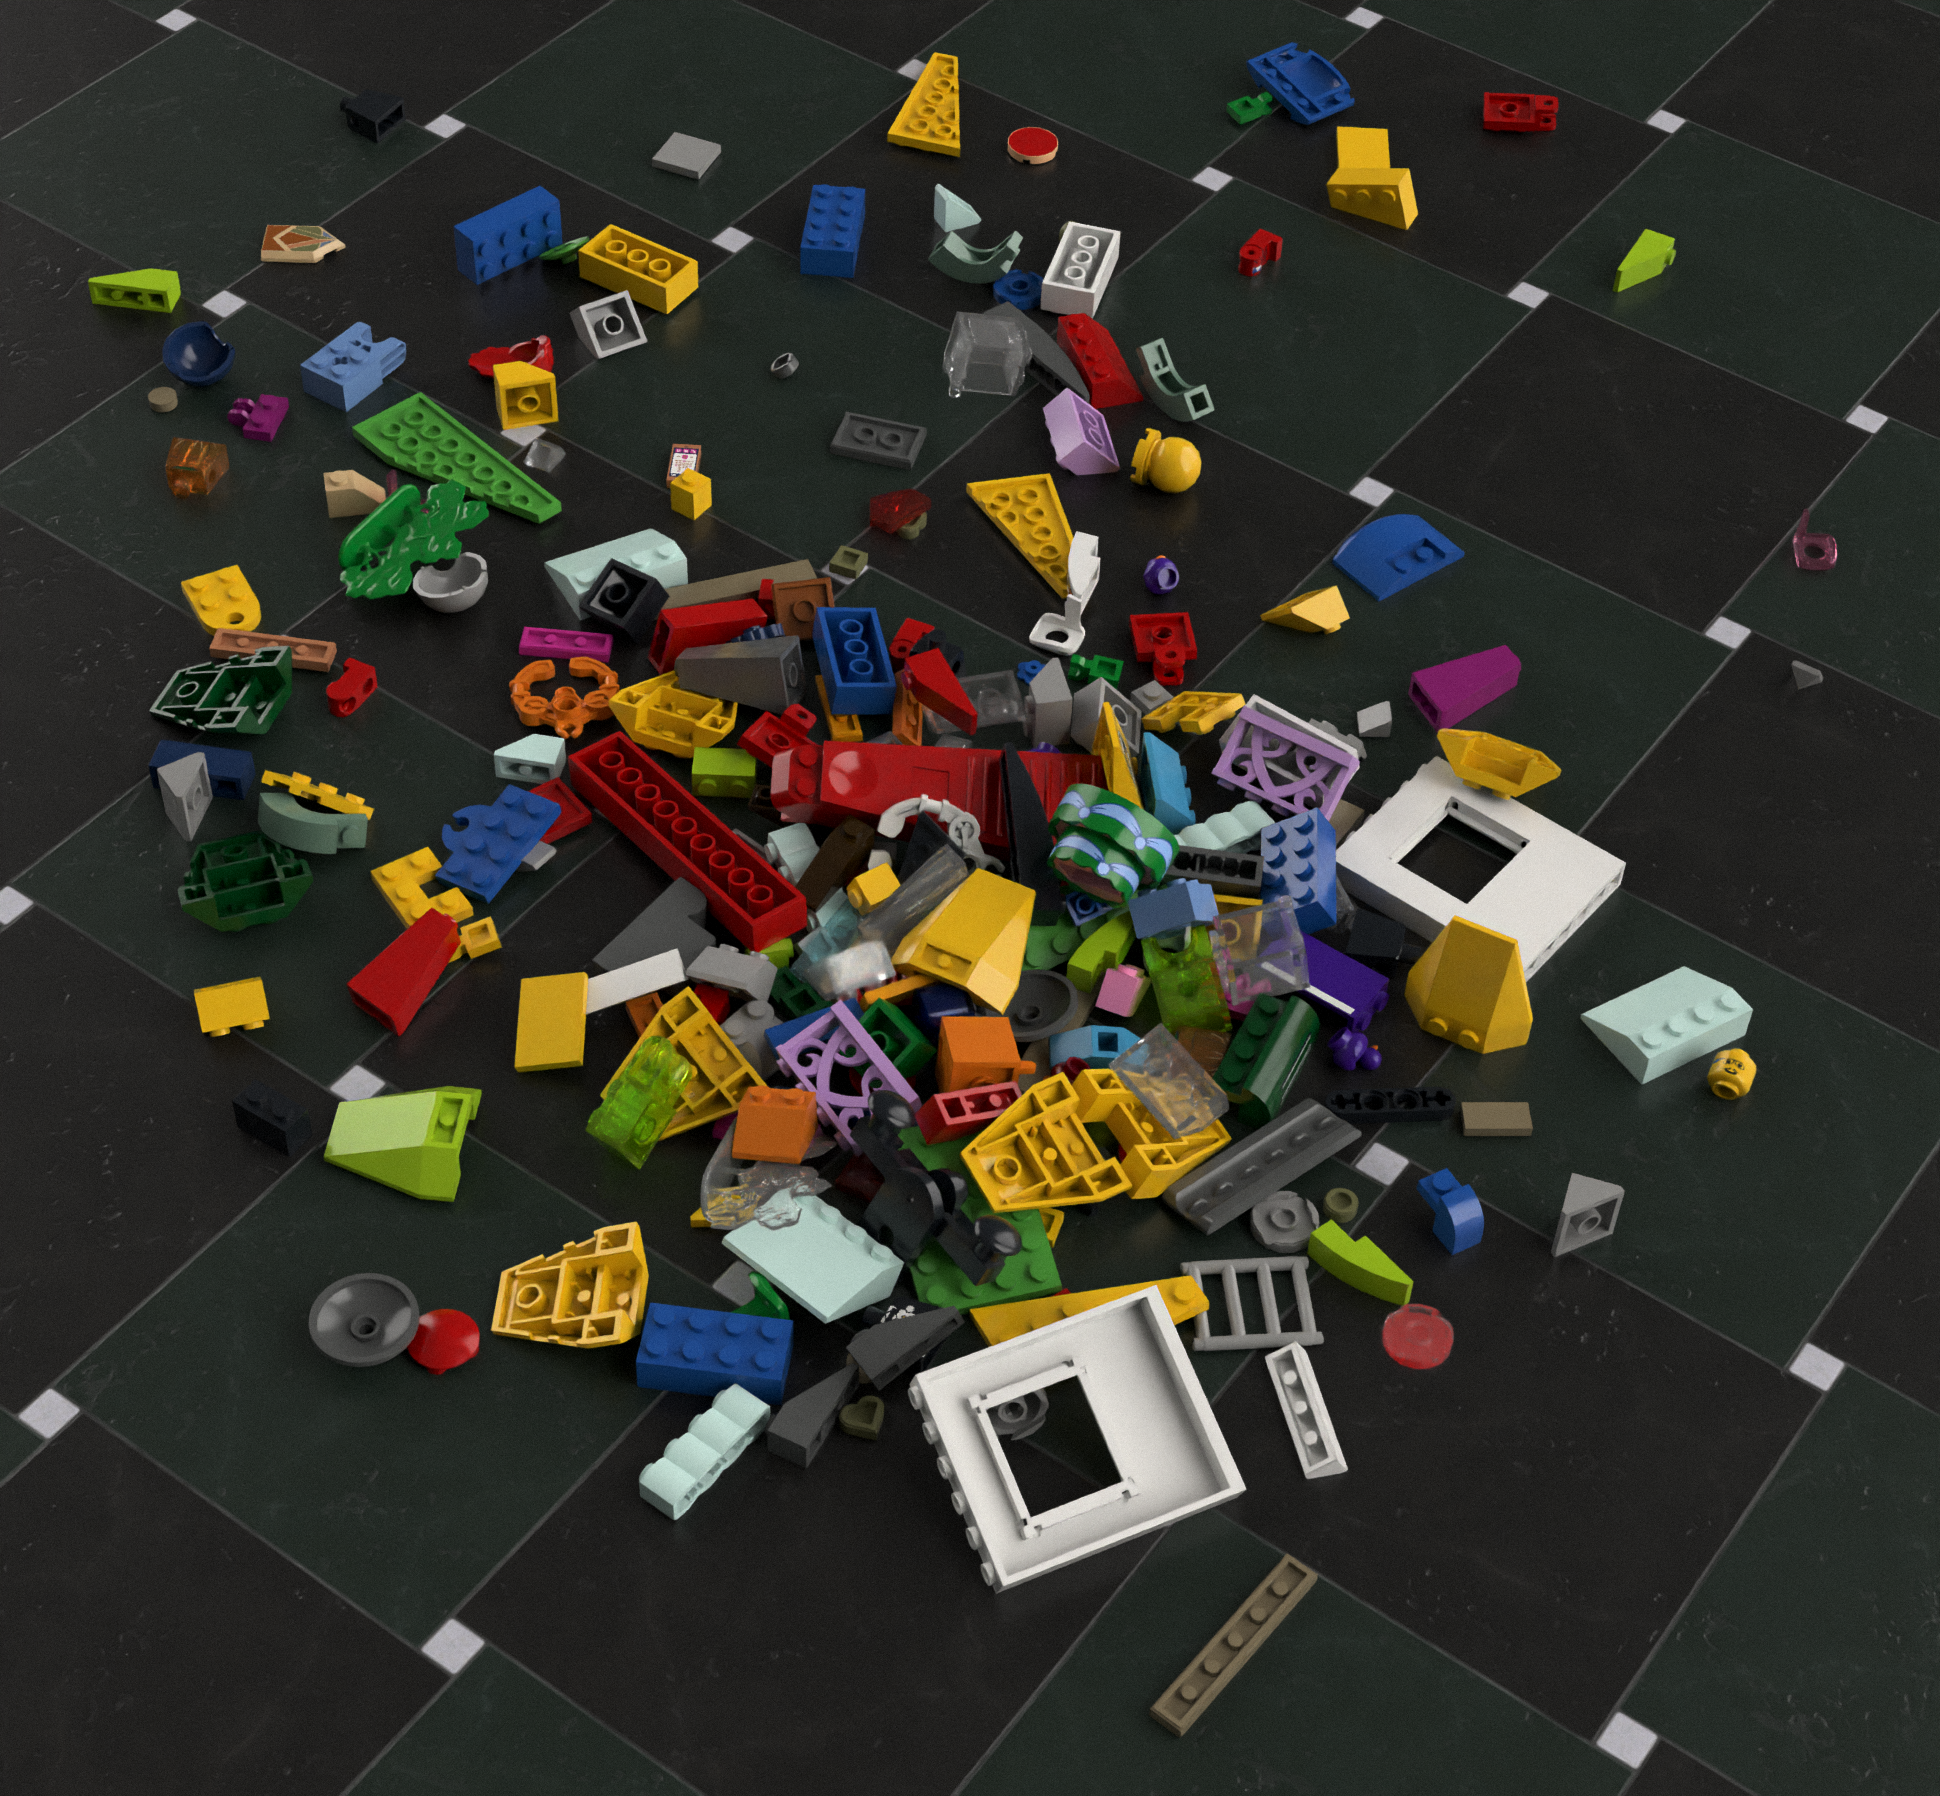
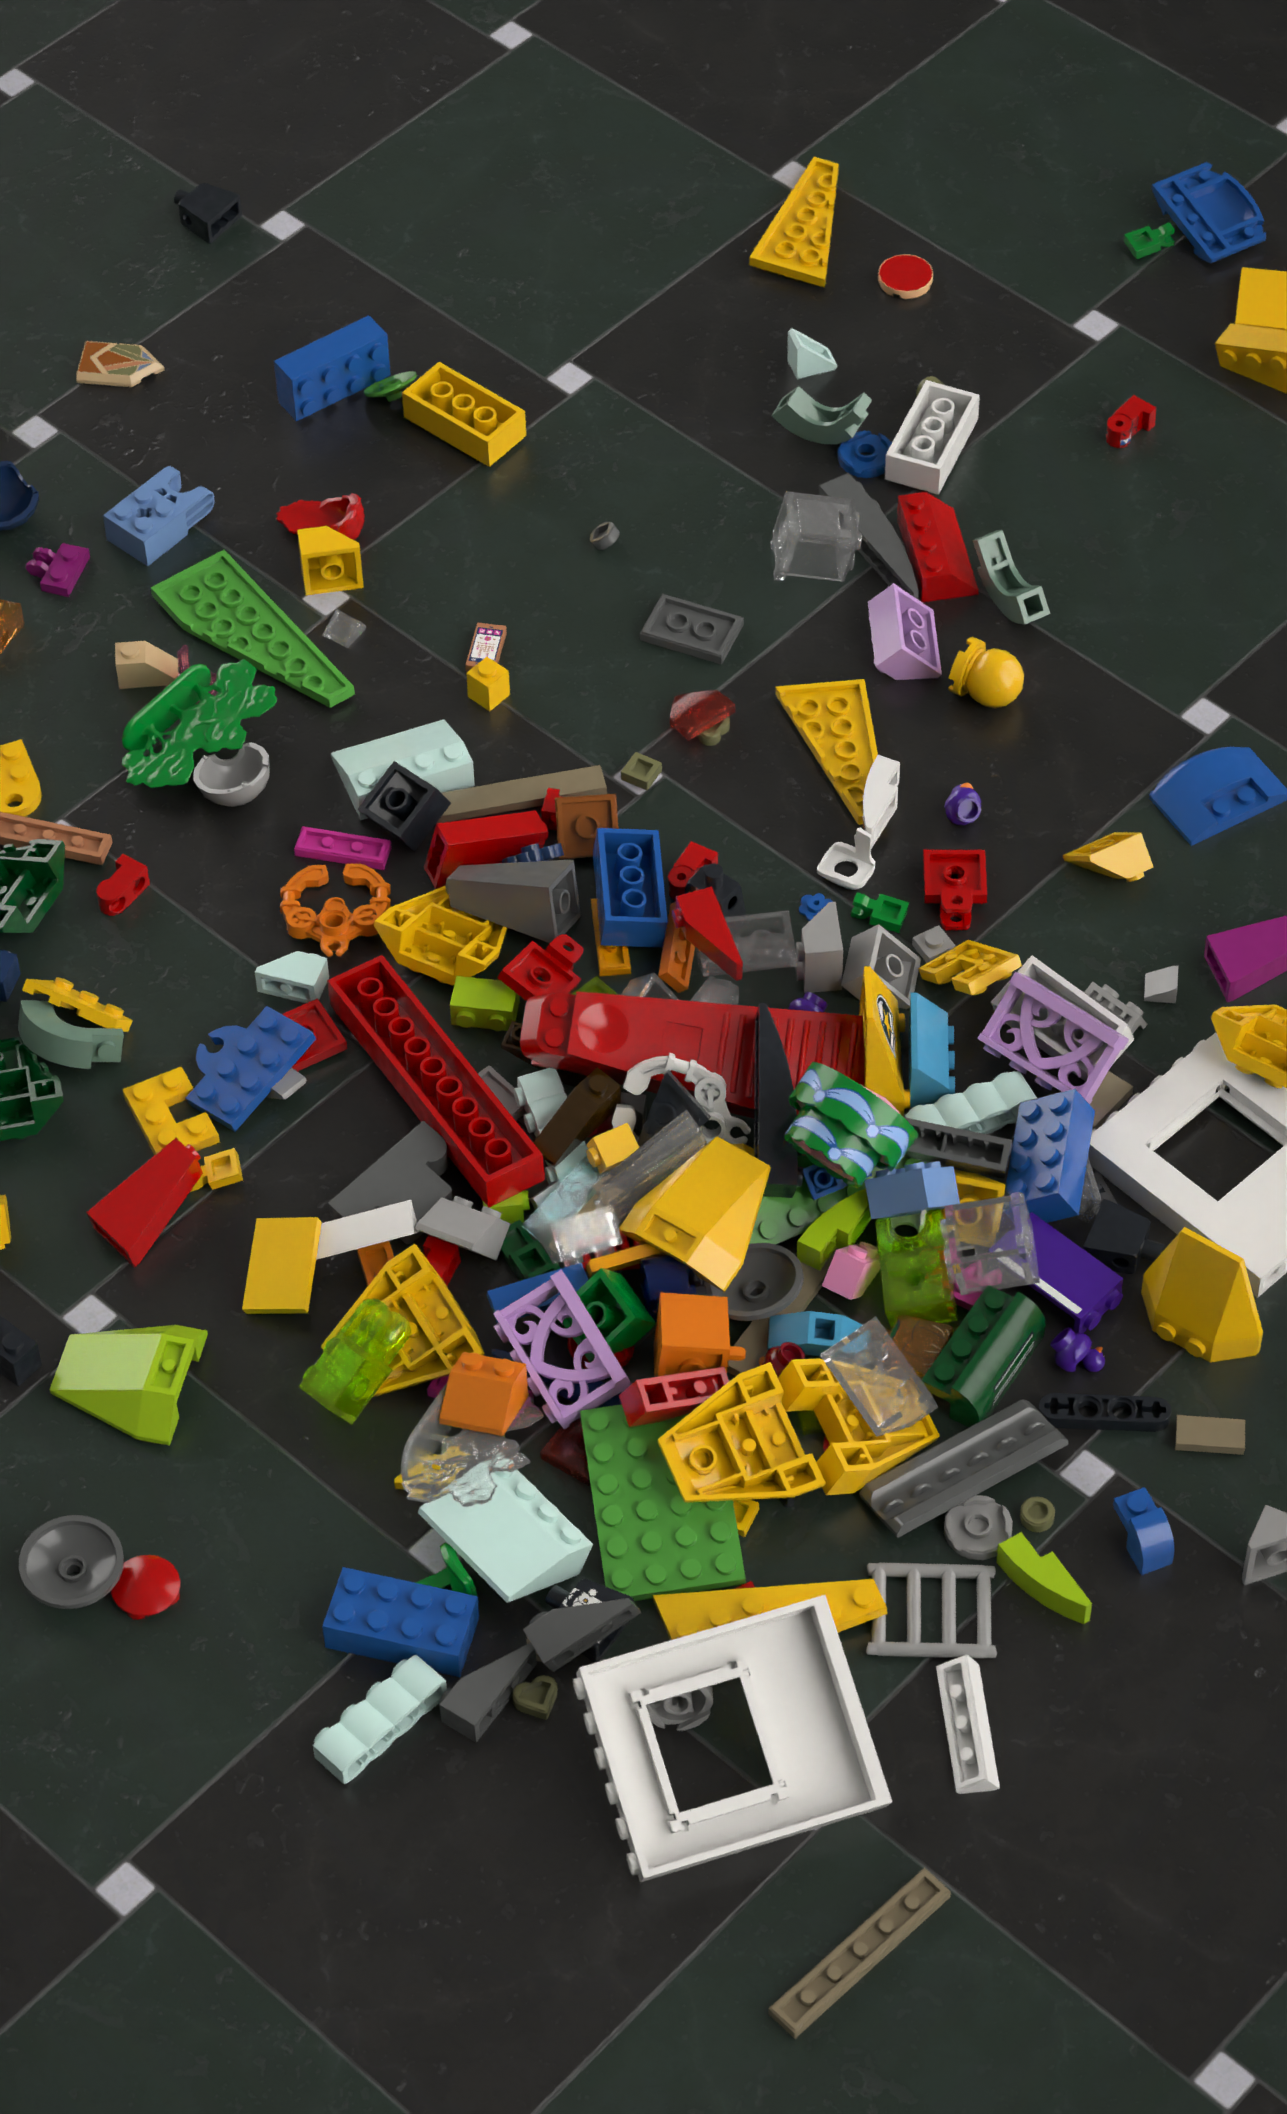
camera: 10 degrees right, 5 degrees up
yellow wedge [491,1222,649,1349] -> none
light grey slope [570,290,647,360] -> none
light grey tile [652,132,721,180] -> none
light grey slope [720,1000,784,1082] -> none
blue brick [800,184,865,278] -> none
black piece [850,1090,1022,1286] -> none
clear tile [1381,1304,1454,1369] -> none

